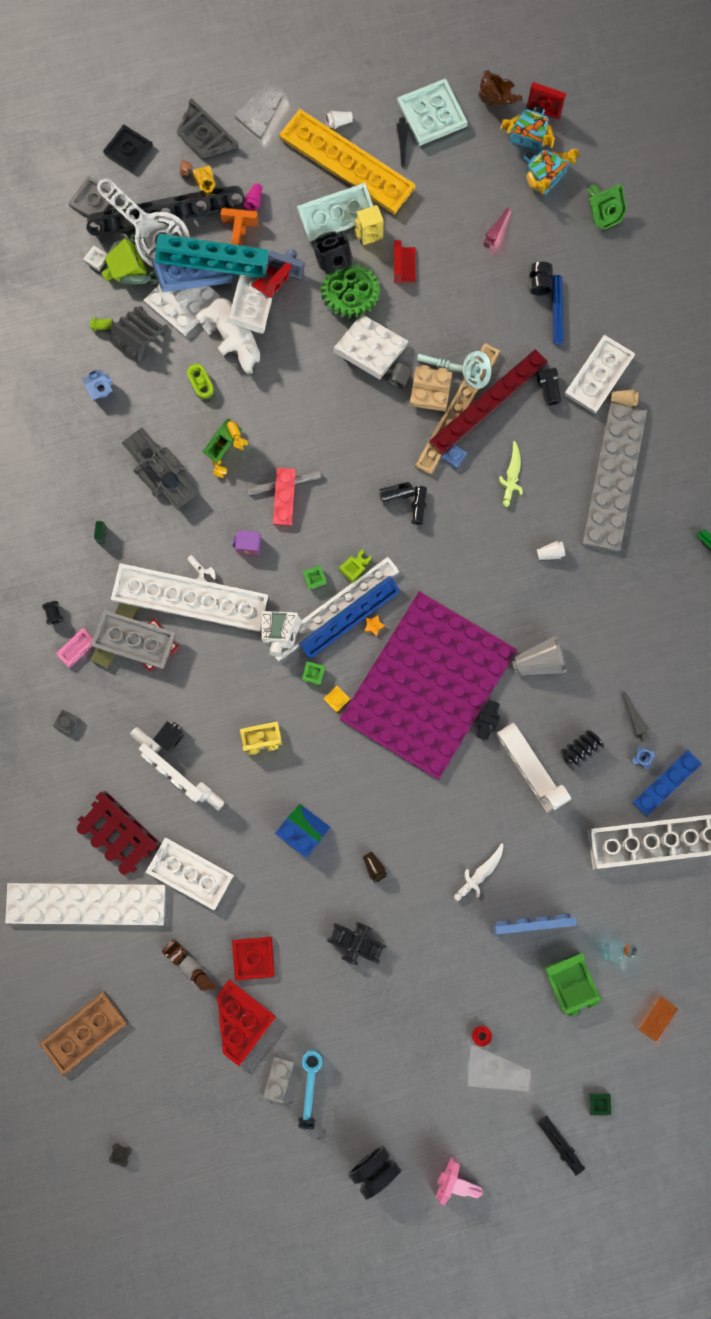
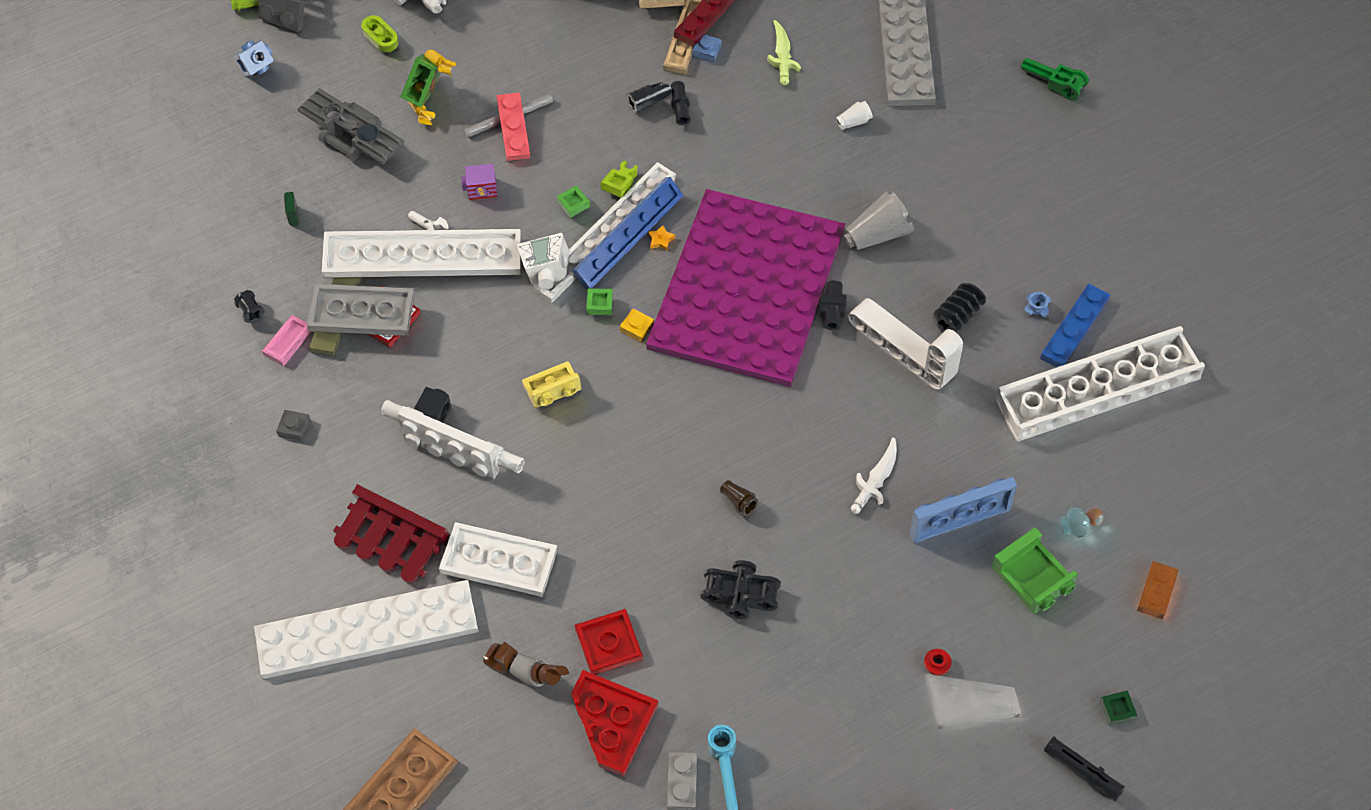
camera: 15 degrees left, 20 degrees down
blue slope [275,804,331,858] -> none
dark grey piece [622,692,650,742] -> none

